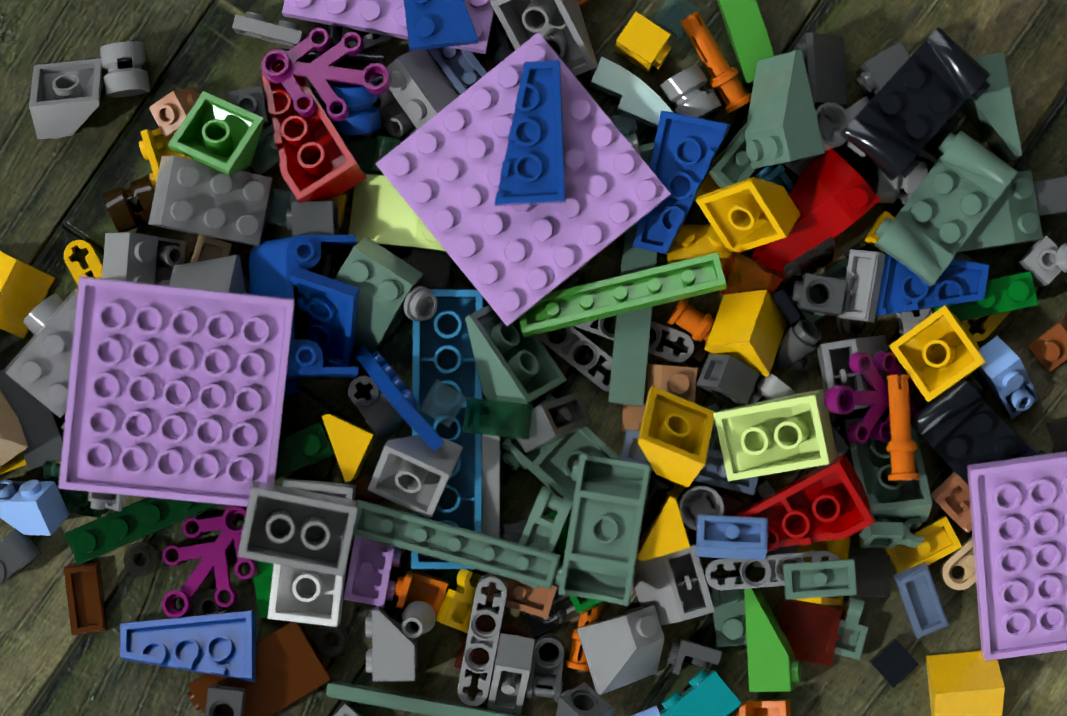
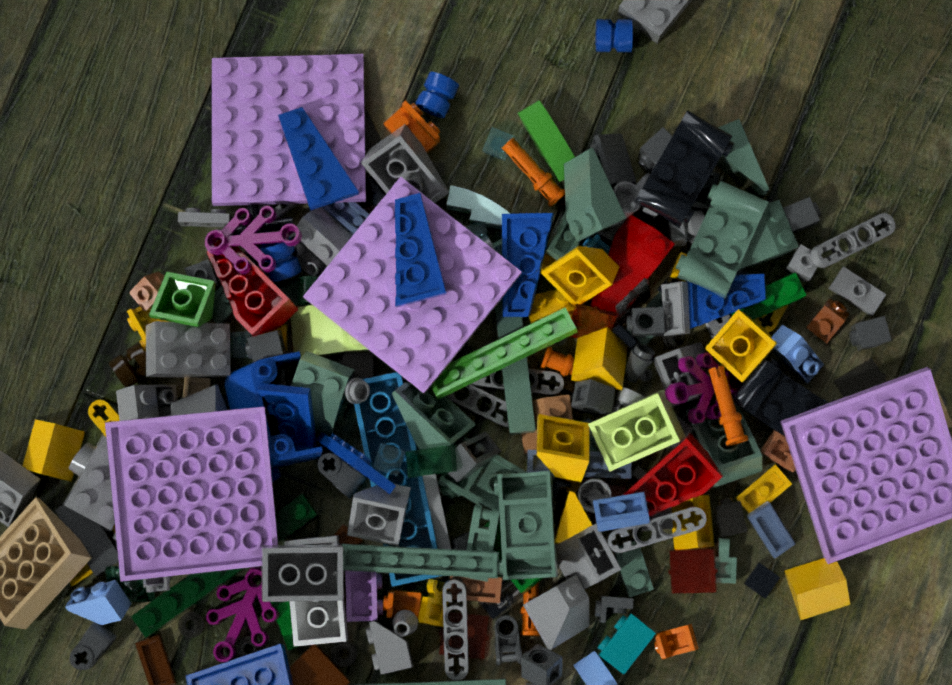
camera: 10 degrees left, 5 degrees down
light grey slope [29,58,103,139] -> none
light grey wheel [100,41,151,97] -> none
yellow slope [322,414,377,482] -> none
light grey slope [487,633,535,715] -> none
yellow brick [614,12,671,73] -> none
light grey wheel [660,64,722,119] -> none
bright green slope [744,588,802,692] -> none
sand green plate [783,559,857,600] -> none
sand green plate [859,518,924,548] -> none
tan plate [940,536,976,590] -> none

